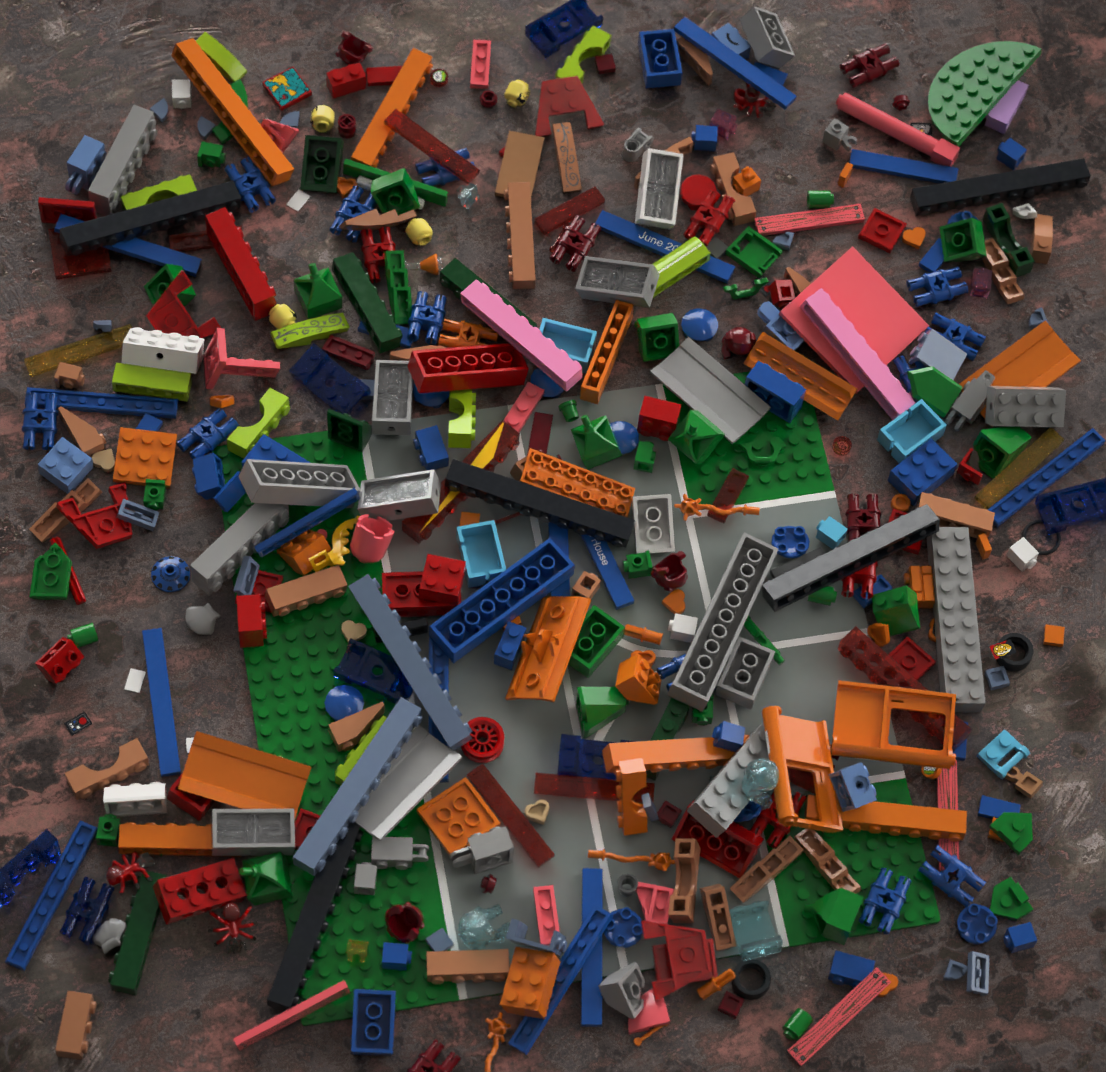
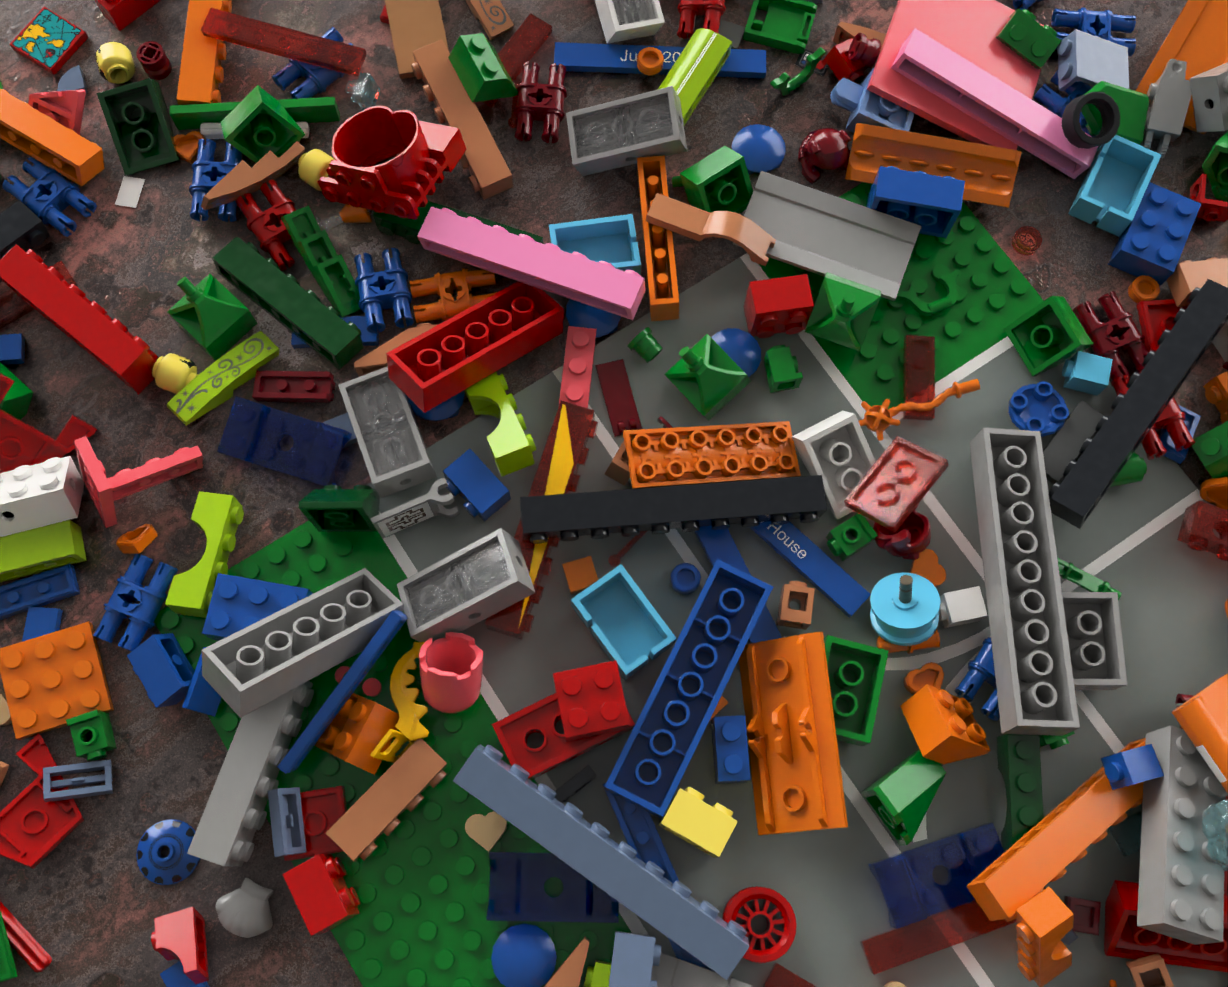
camera: 20 degrees left, 10 degrees up
none -> arch [151,907,209,984]
none -> red hose [318,105,467,220]
none -> light grey flag [370,478,460,539]
none -> green slope [448,33,518,102]
none -> orange tile [637,47,664,76]
none -> nougat piece [646,193,776,266]
none -> light yellow brick [658,786,738,858]
none -> blue tile [670,563,701,595]
none -> clear red tile [844,436,949,532]
none -> dark red wheel [848,33,881,67]
none -> medium azure wheel [870,572,940,646]
none -> green bracket [996,9,1061,70]
none -> green slope [1004,296,1093,376]
none -> black tyre [1062,92,1120,149]

